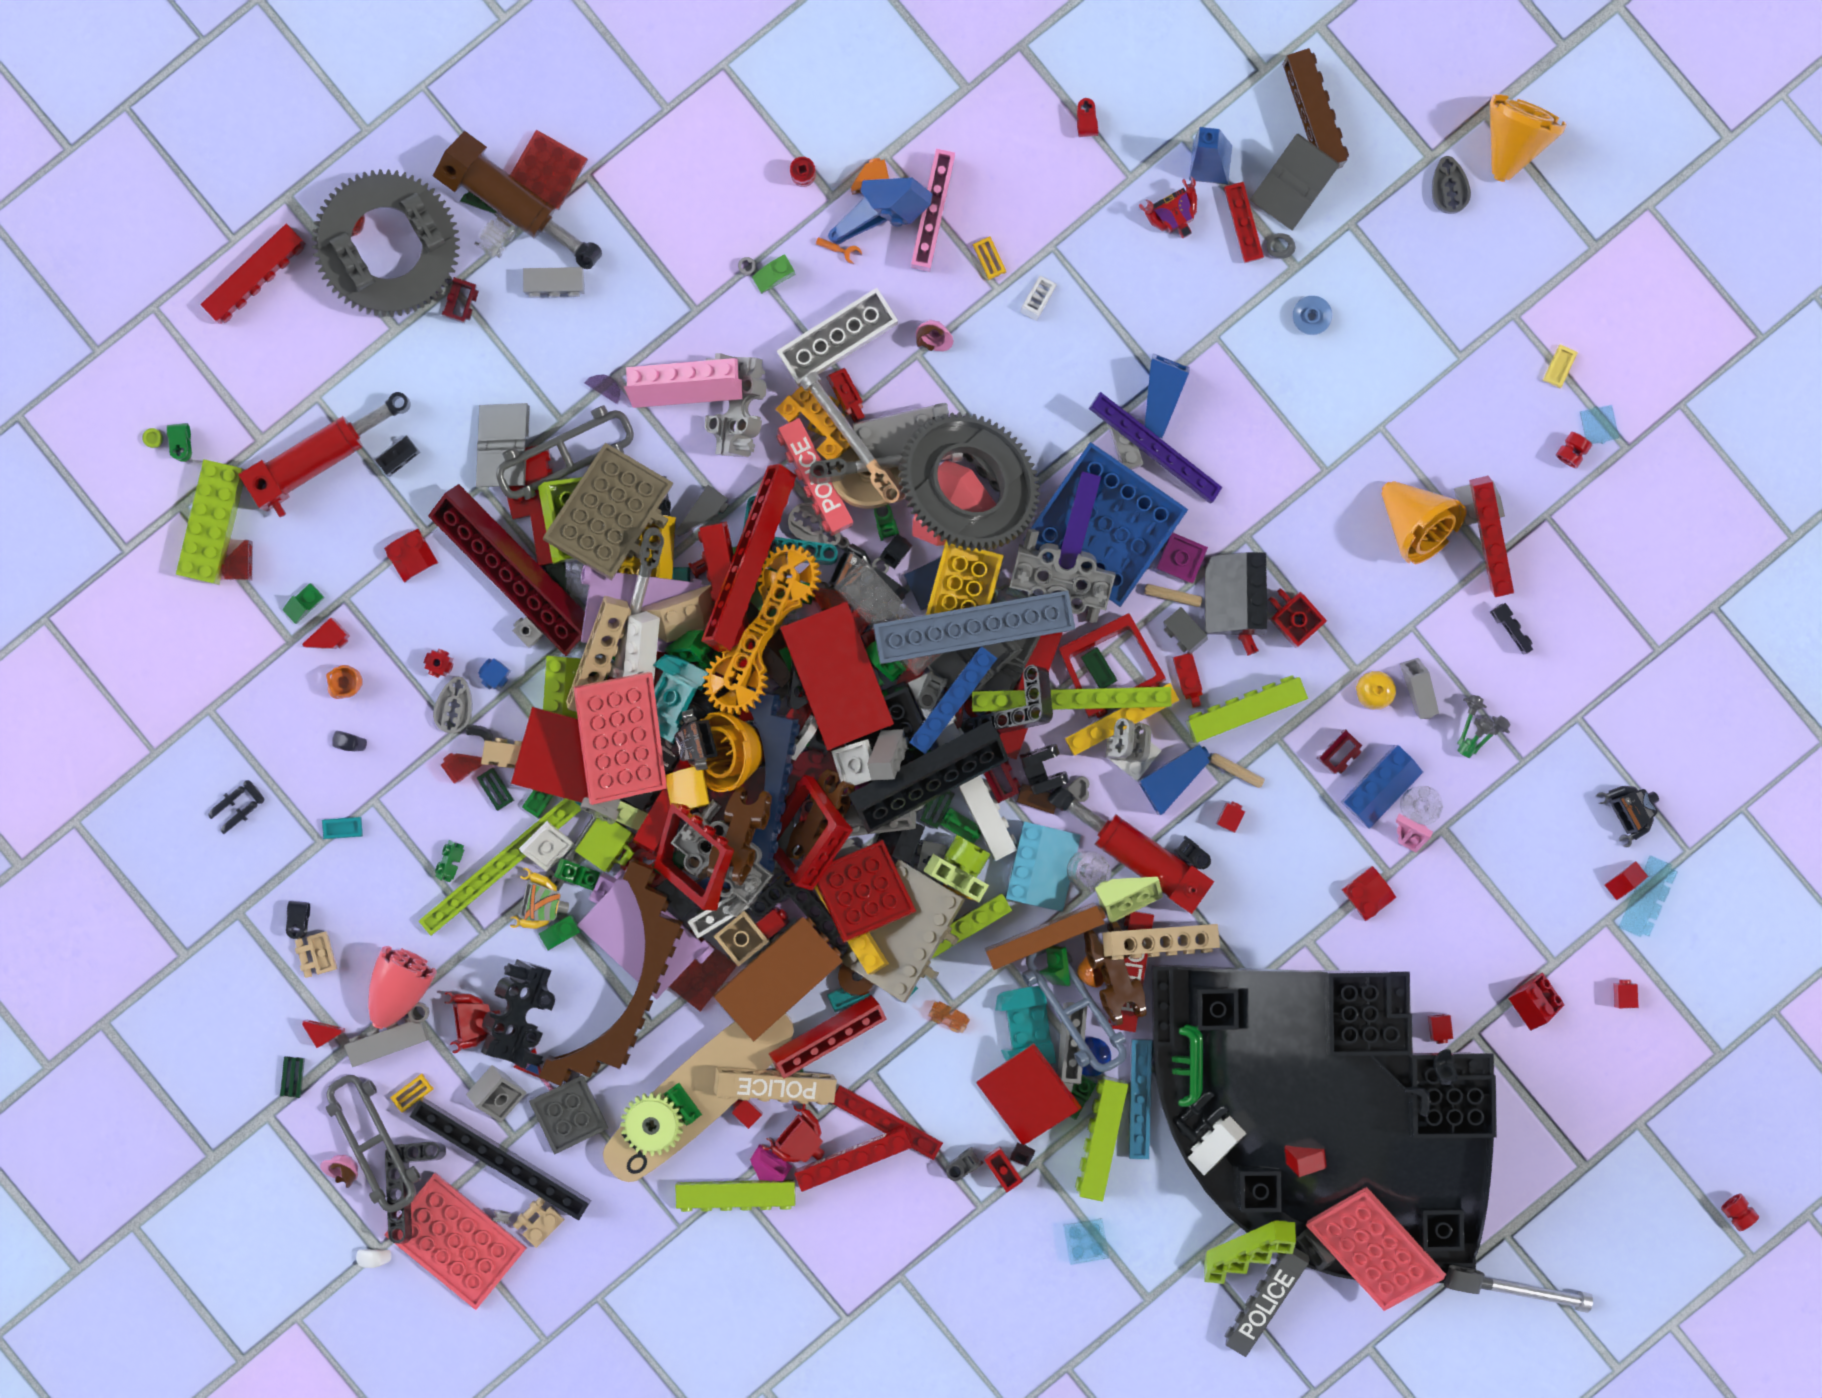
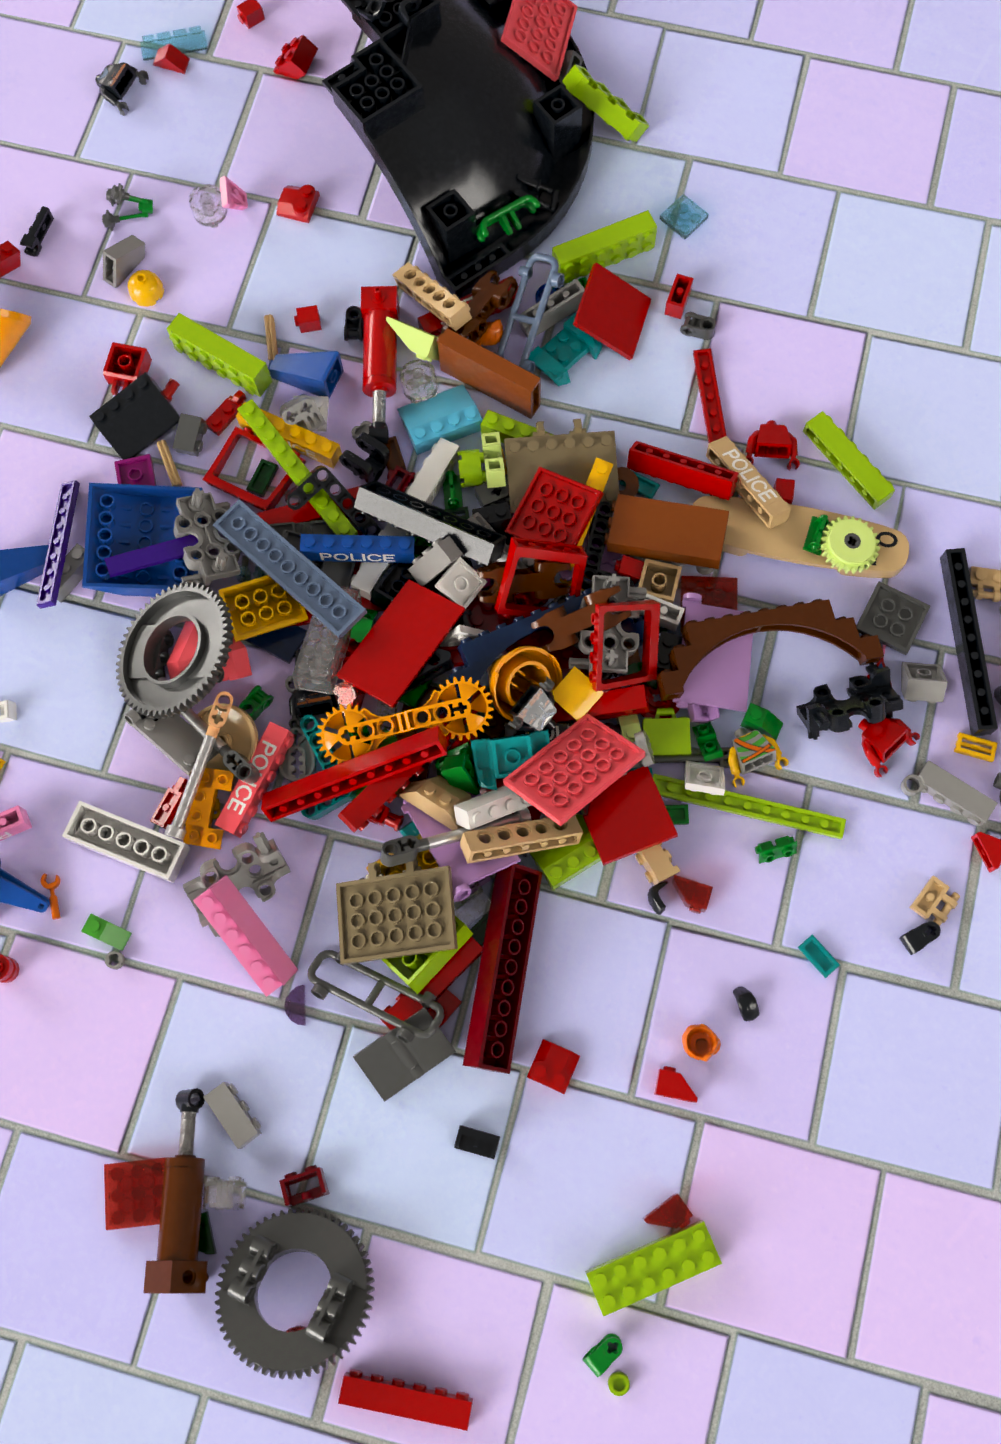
camera: 125 degrees left, 15 degrees down
black piece [208,780,265,835] -> none
red piece [238,392,411,518] -> none
green slope [282,583,325,624] -> none
coral cylinder [368,946,437,1029] -> none
red brick [423,648,454,678] -> none
light grey piece [433,677,473,733] -> none
dark green tile [477,767,515,811] -> none
blue brick [478,658,511,690] -> none
light grey brick [512,617,544,648] -> none
dark grey slope [674,485,729,537] -> none
dark pink slope [750,1144,792,1182] -> none
red brick [794,1125,913,1192] -> none
black brick [879,533,913,570] -> none
bright pink piece [916,320,954,352] -> none
dark grey piece [917,670,948,710] -> none
clear orange hinge [927,1001,970,1034] -> none
black plate [1010,1142,1035,1167] -> none
green slope [1039,946,1070,986] -> none
dark azure plate [1129,1039,1152,1159] -> none
white brick [1188,1116,1246,1175] -> none
dark grey brick [1224,1247,1309,1357] -> none
red slope [1284,1145,1326,1177] -> none
dark red window [1317,729,1363,774] -> none
blue slope [1341,745,1423,829] -> none

